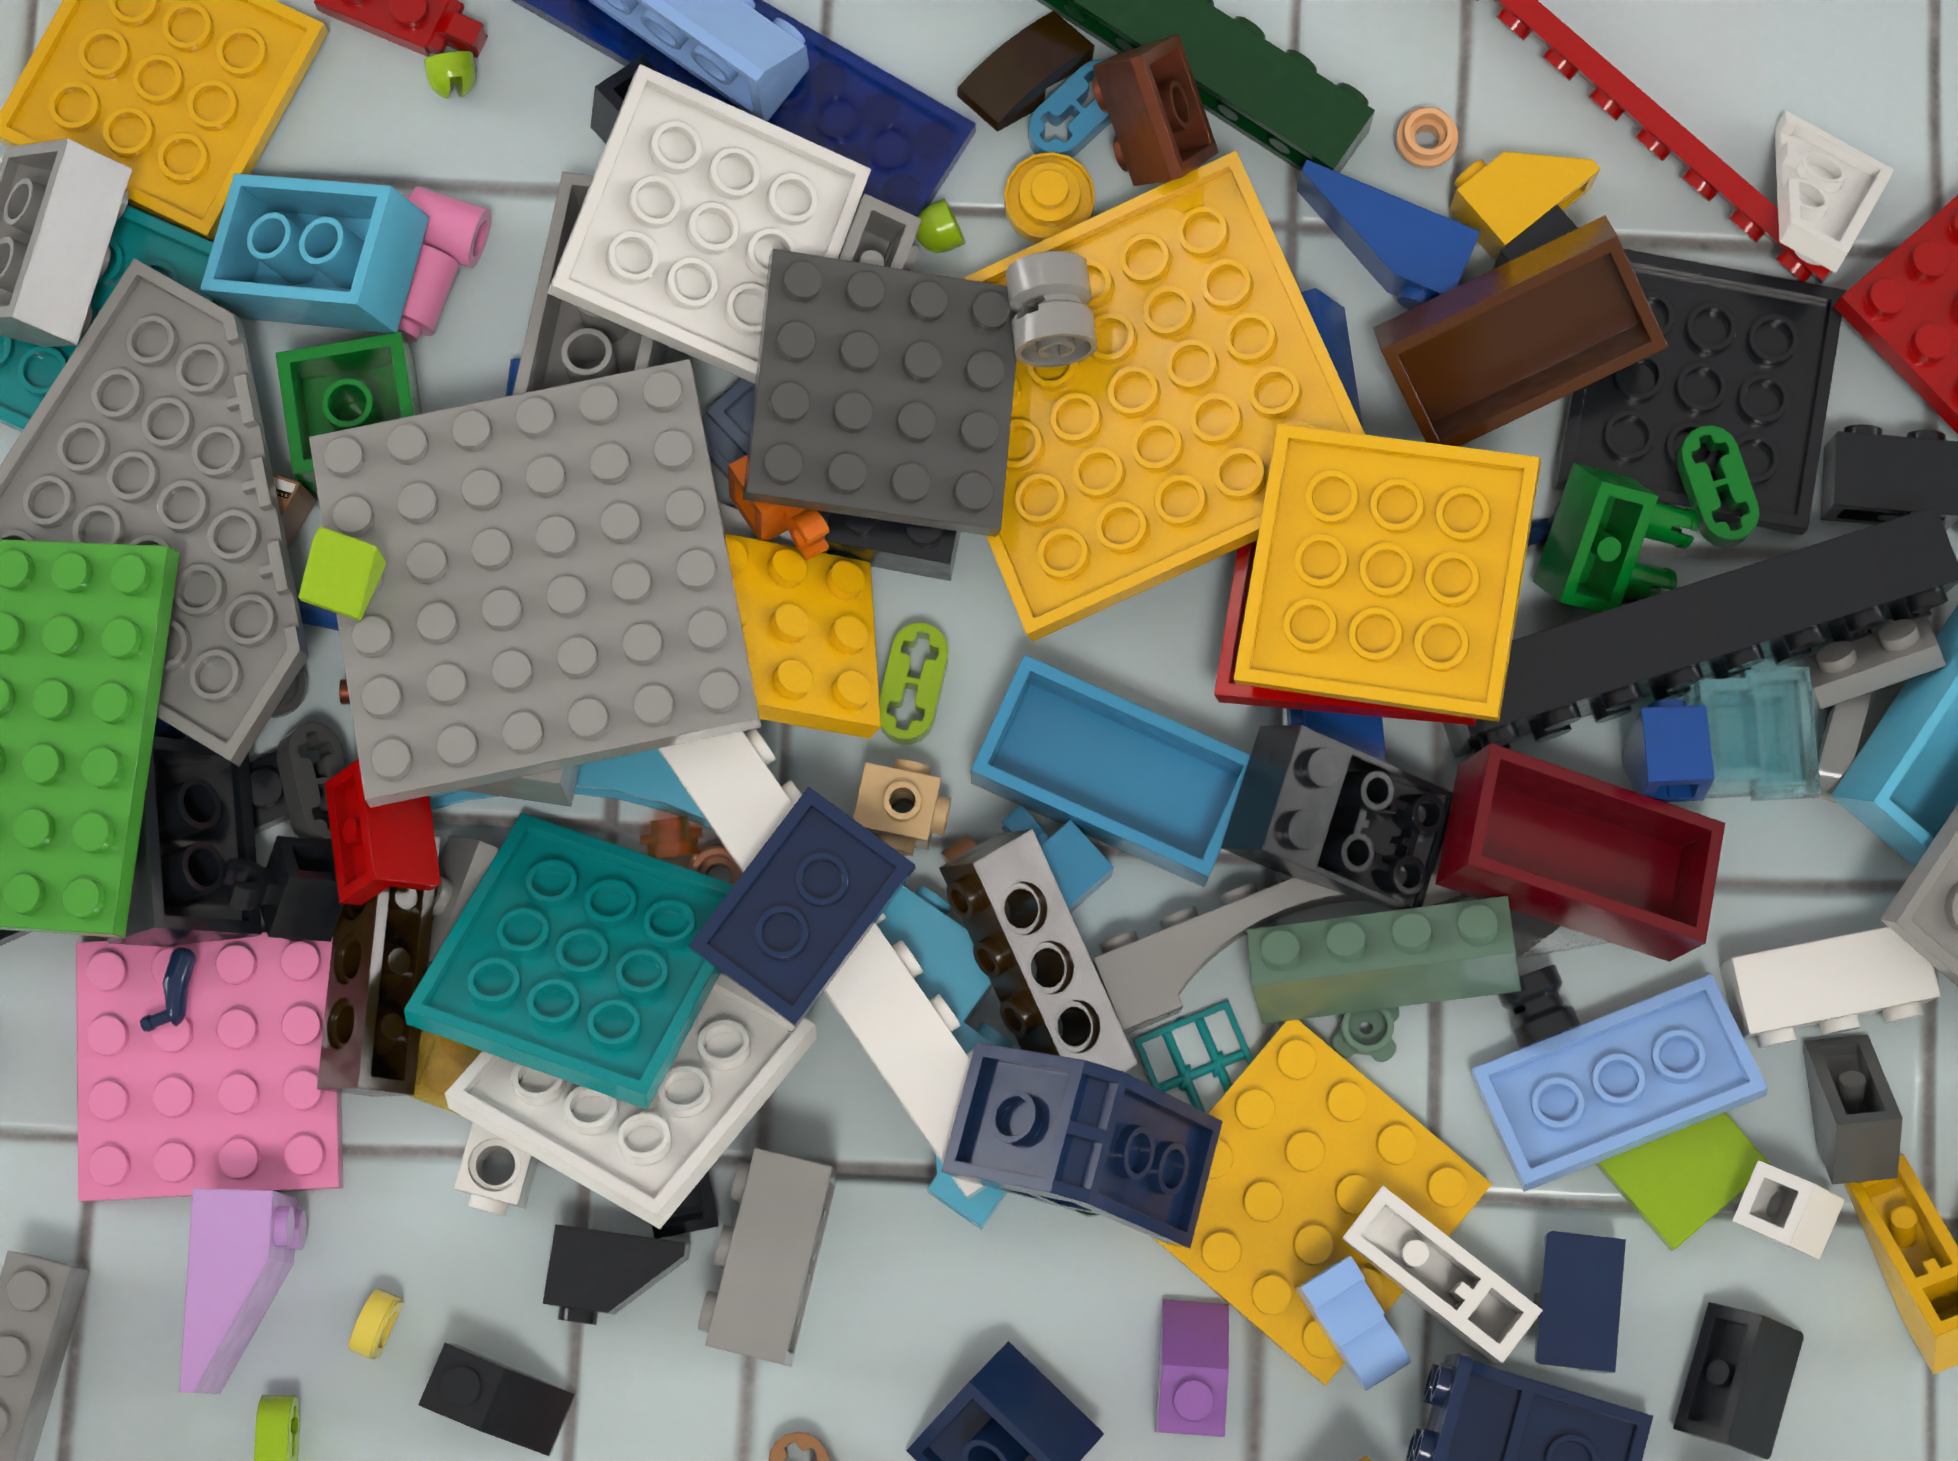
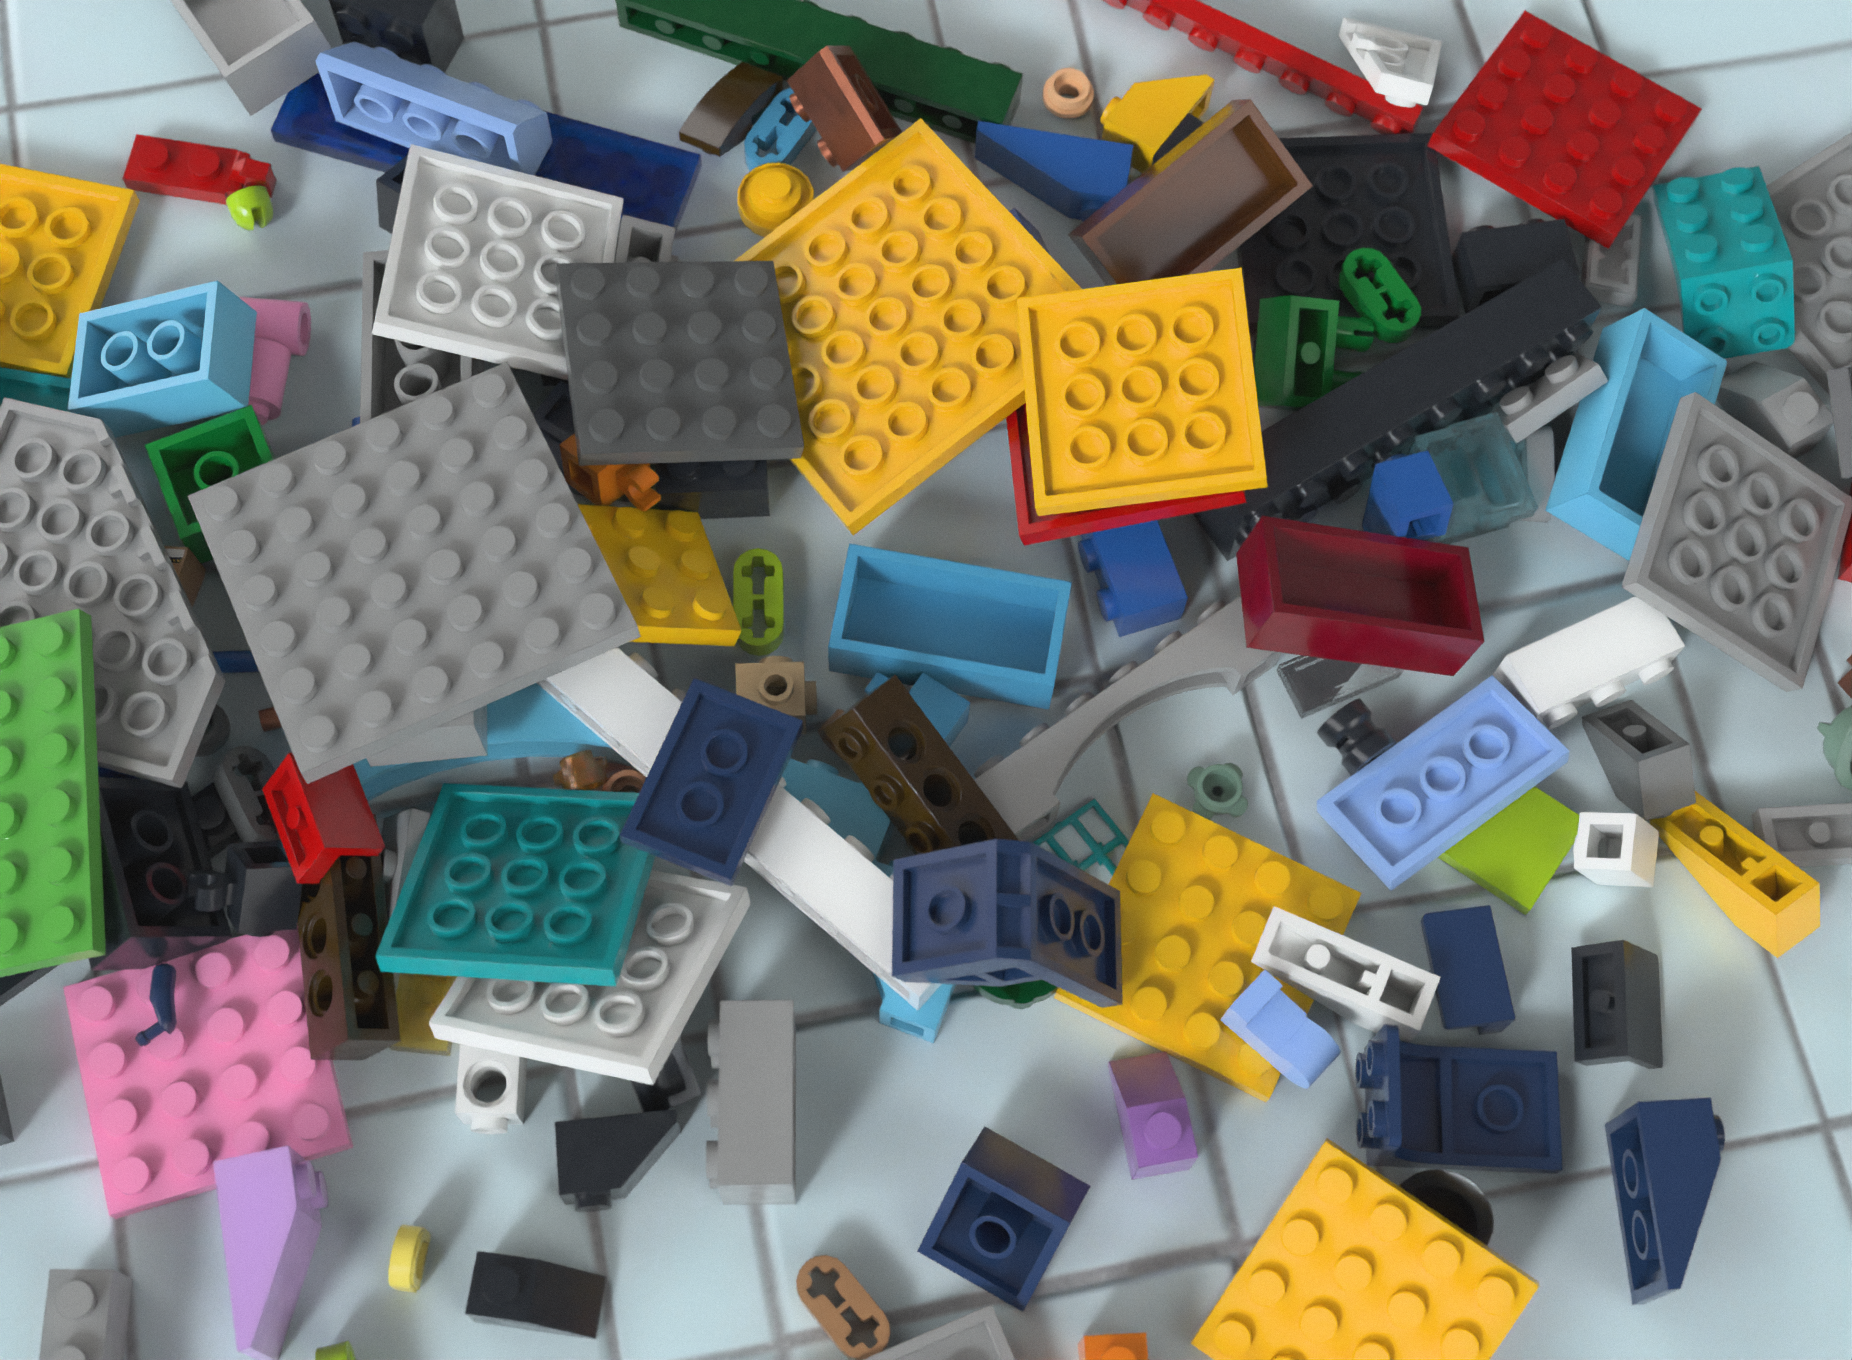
camera: 20 degrees left, 10 degrees down
lime slope [298,527,387,622] -> none
lime hinge [916,198,966,253] -> none
light grey wheel [1006,251,1098,367] -> none
black slope [1221,725,1453,910] -> none
sand green brick [1247,896,1521,1024] -> none

